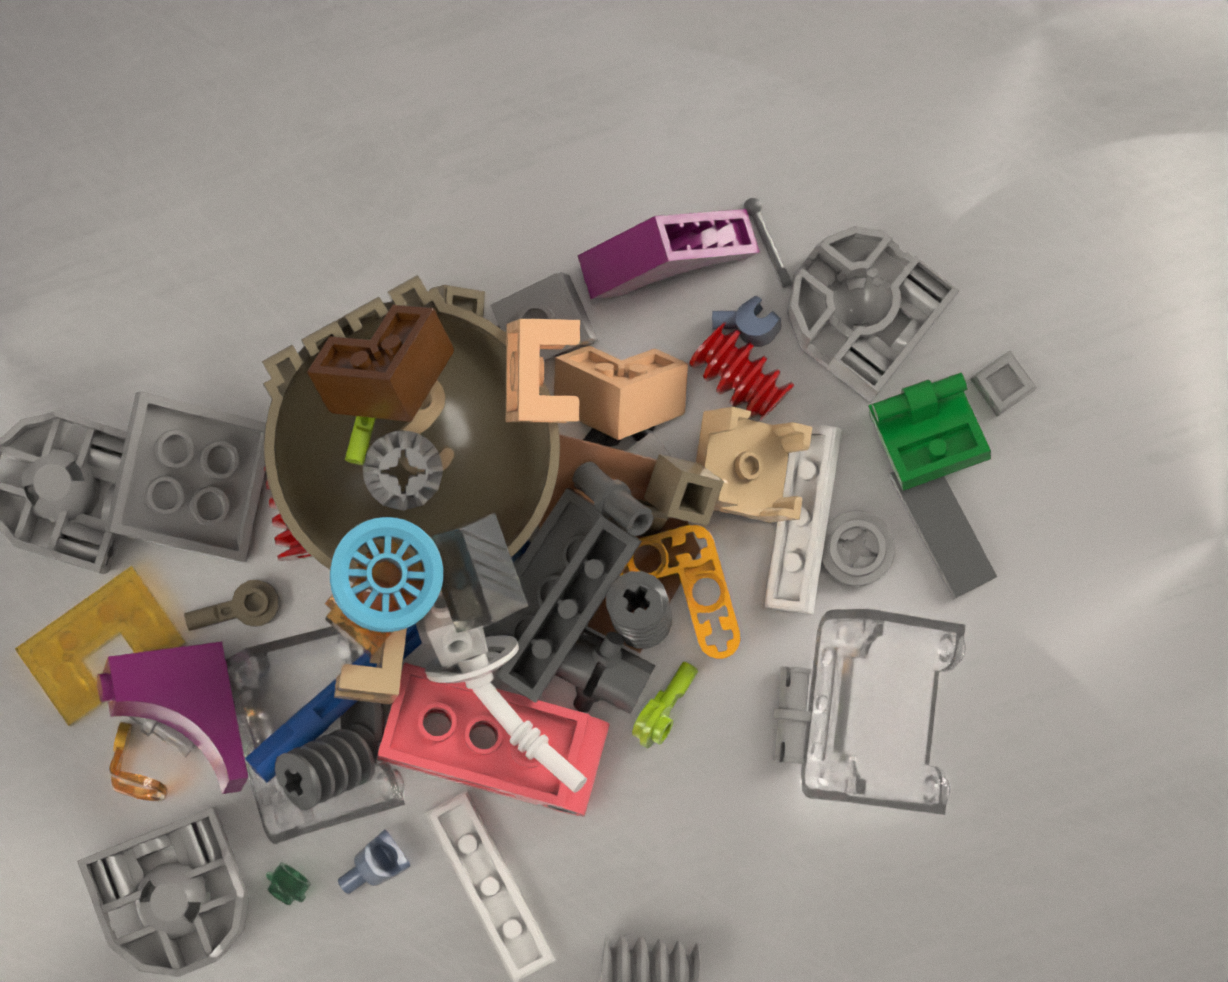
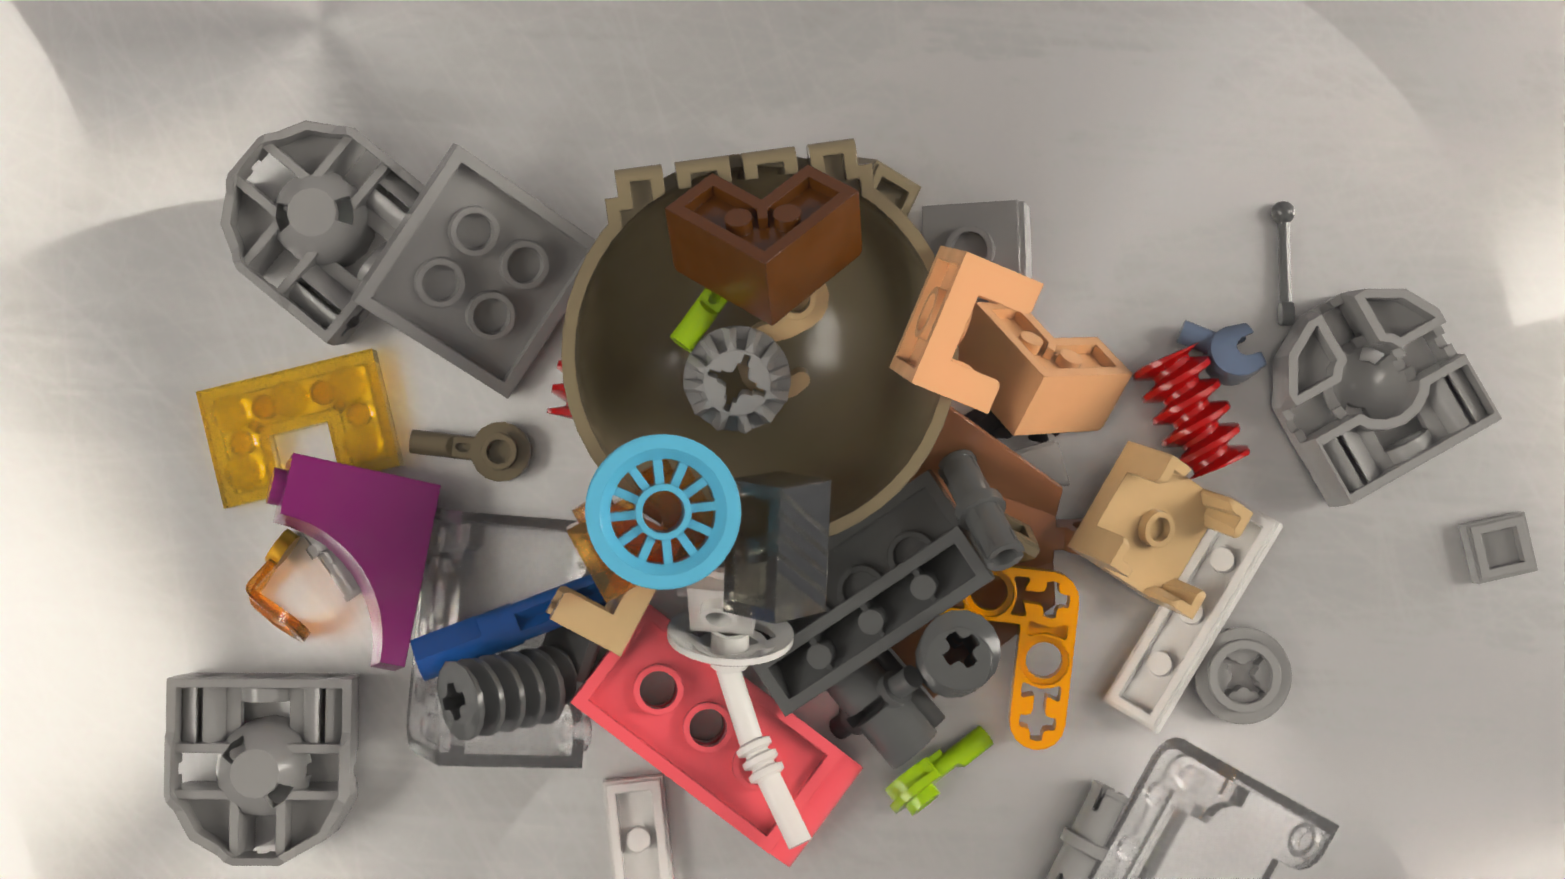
camera: 25 degrees right, 5 degrees up
clear green plate [266,862,311,906] -> none
sand blue piece [338,829,411,894] -> none
magenta arch [577,209,760,299] -> none
dark tan brick [644,454,724,526] -> none
green plate [868,373,991,491] -> none
dark grey tile [889,472,997,599] -> none

